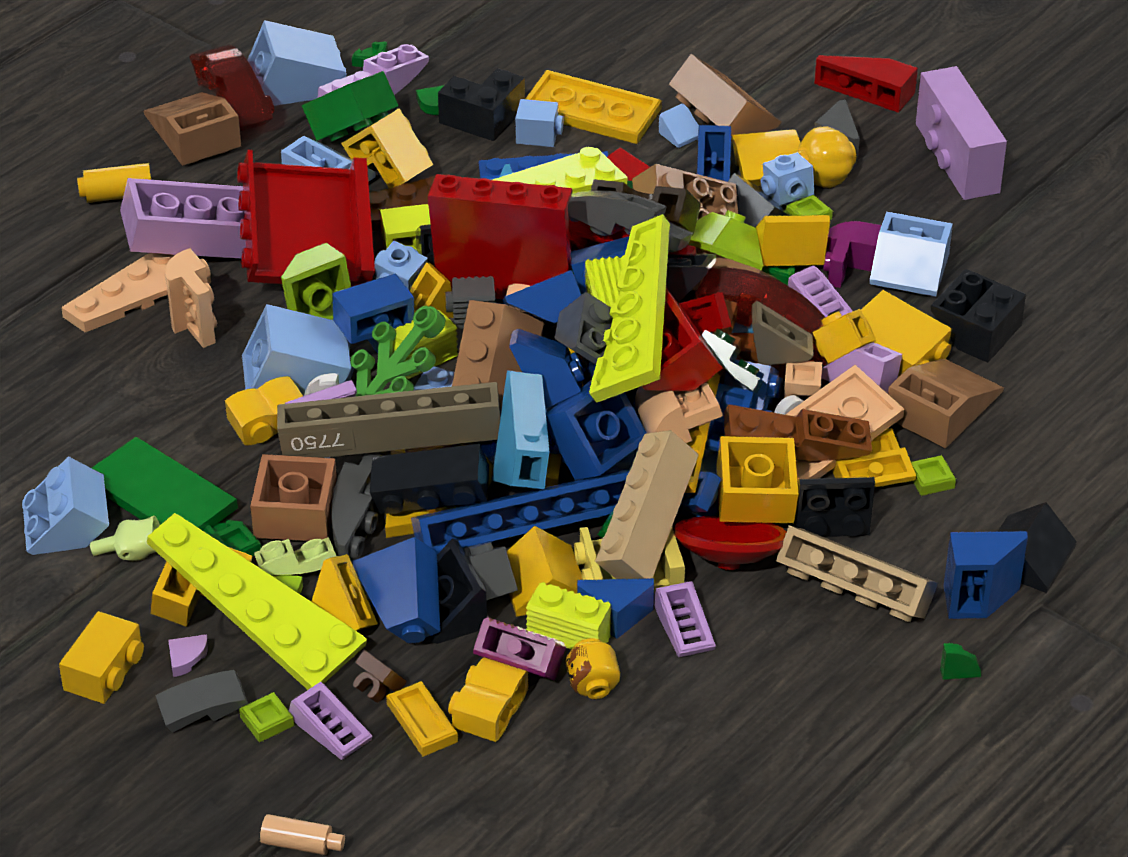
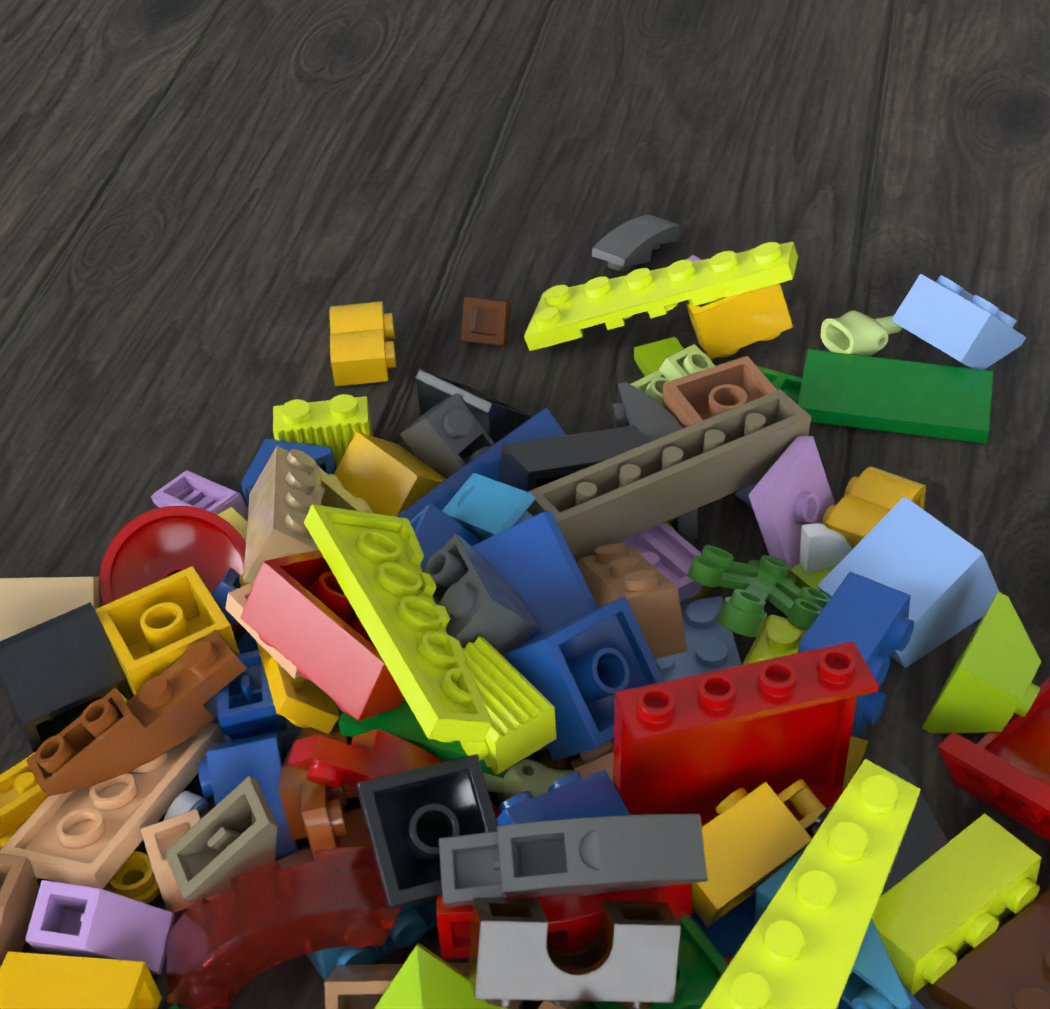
camera: 155 degrees right, 0 degrees up
yellow brick [59,611,144,704] -> none
lime tile [239,692,294,743] -> none
light nougat cylinder [260,814,345,855] -> none
lavender slope [289,682,373,760] -> none
yellow slope [311,554,378,631] -> none
blue slope [353,537,440,643] -> none
light blue brick [374,240,428,290] -> none
yellow tile [386,681,458,757] -> none
magenta brick [473,617,566,680] -> none
yellow head [566,638,620,699] -> none
slope [701,329,764,394] -> none
yellow brick [812,309,876,364] -> none

